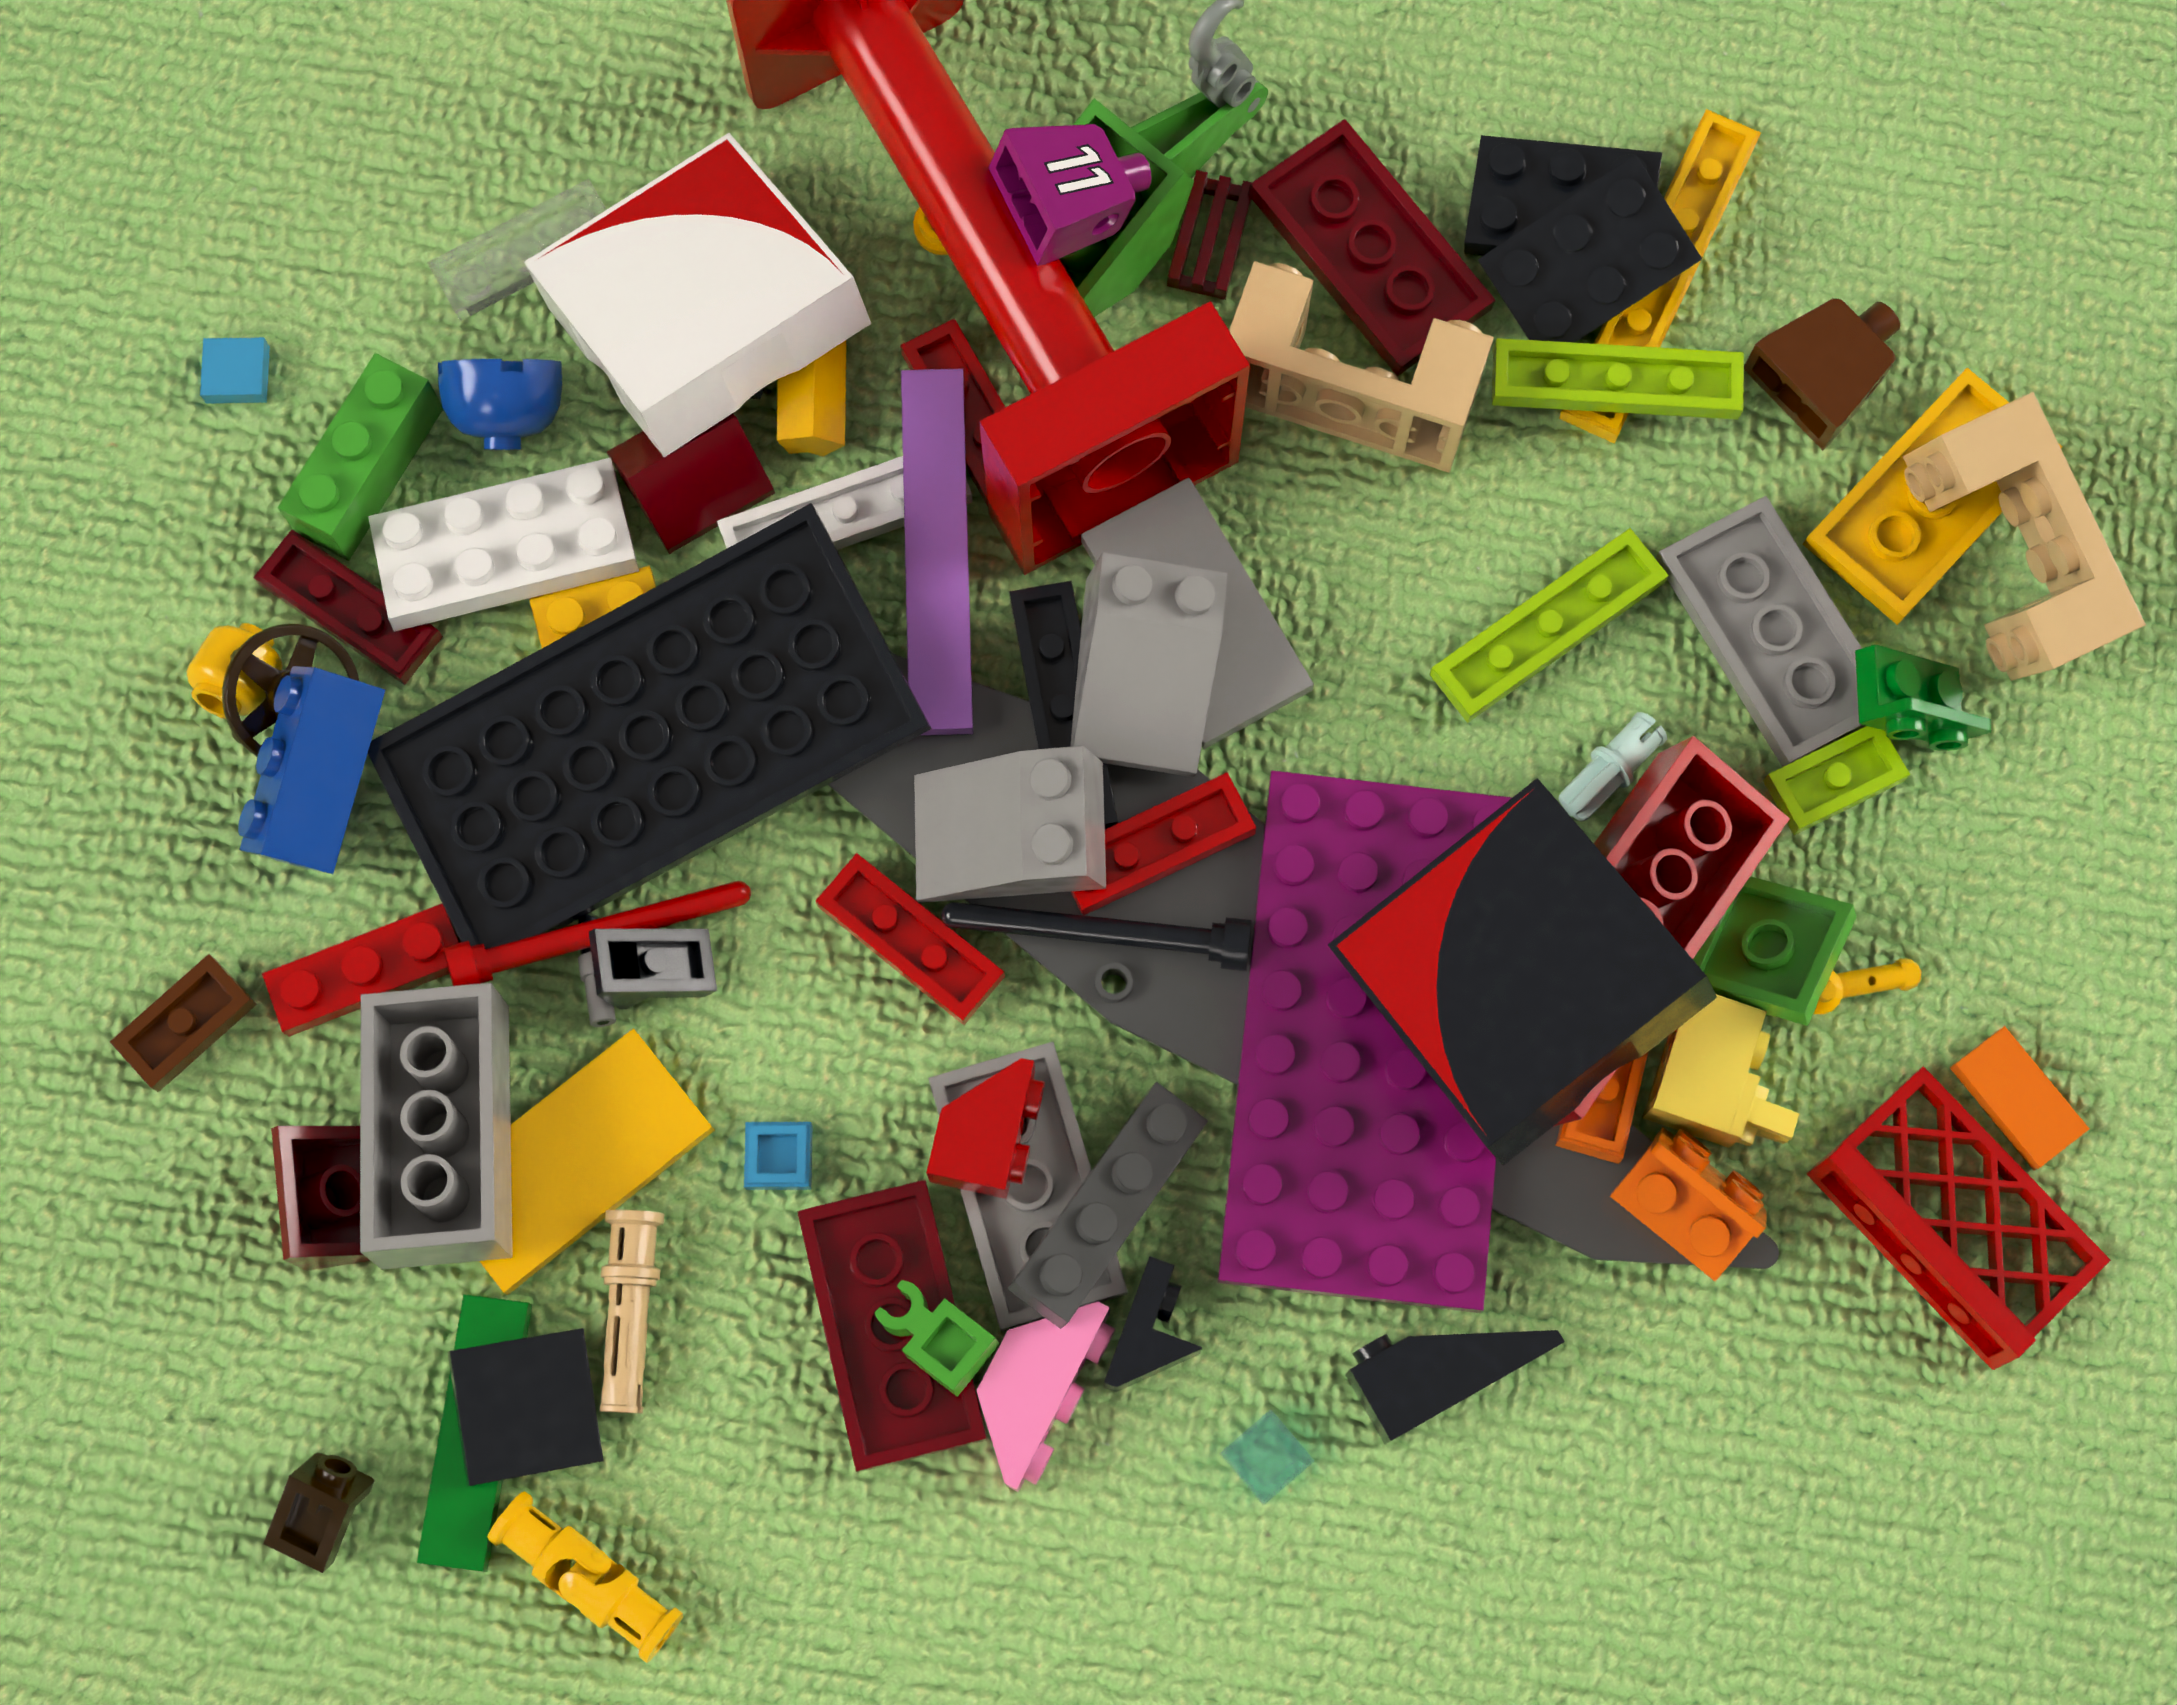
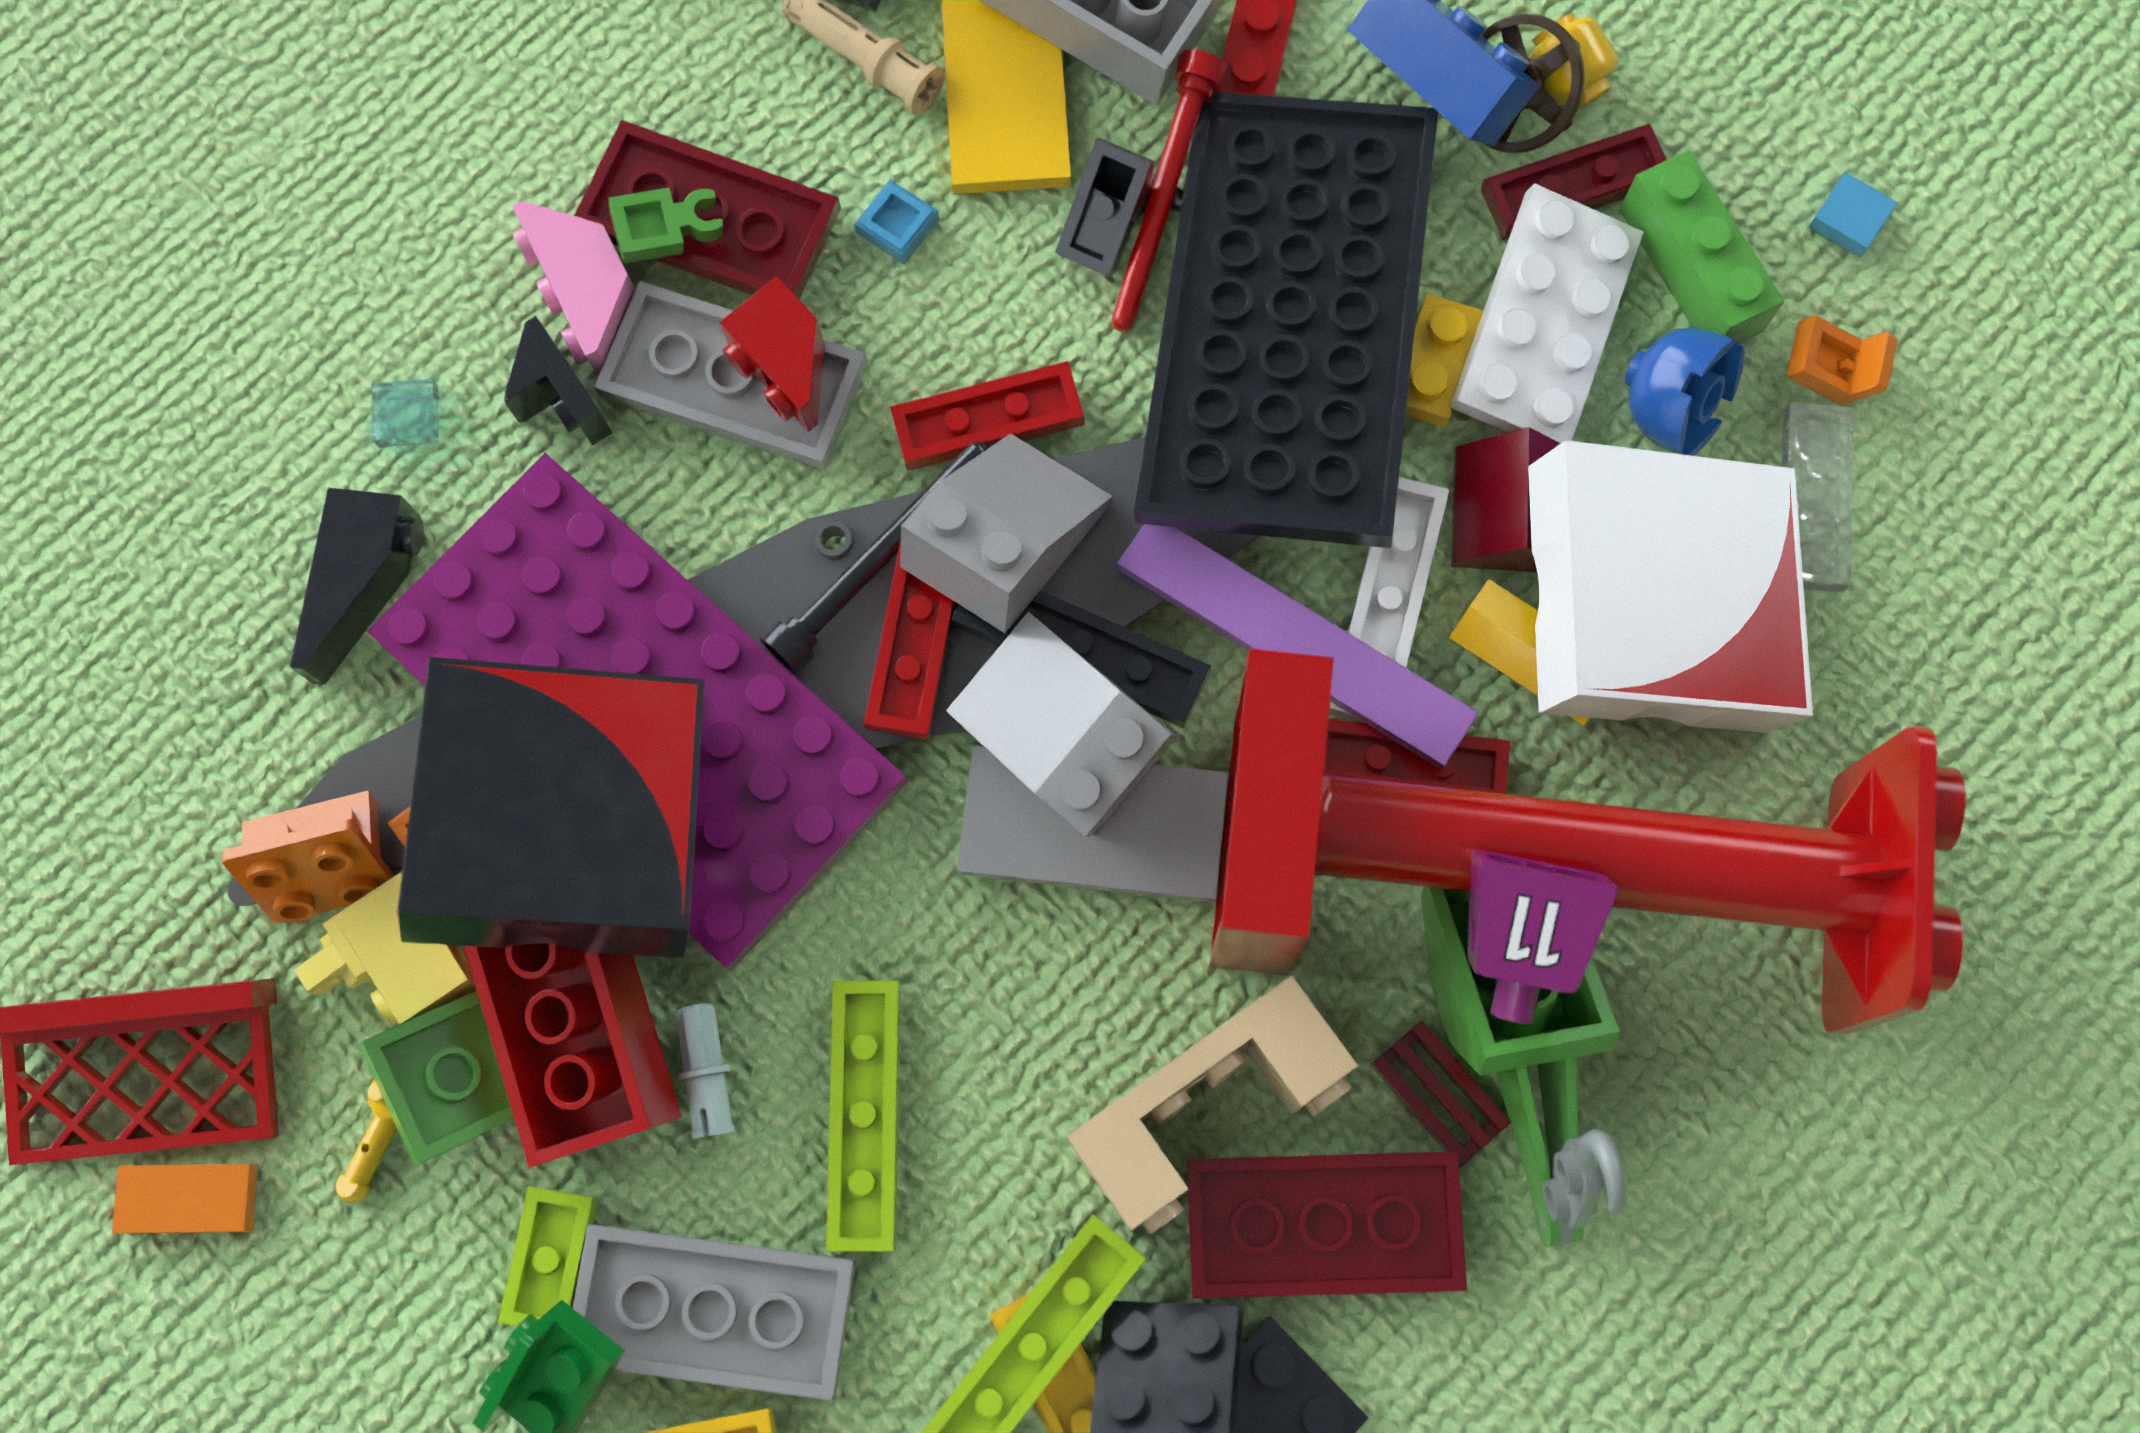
camera: 130 degrees right, 0 degrees up
dark grey plate [1007,1082,1208,1329] -> none
none -> orange bracket [1786,315,1898,406]

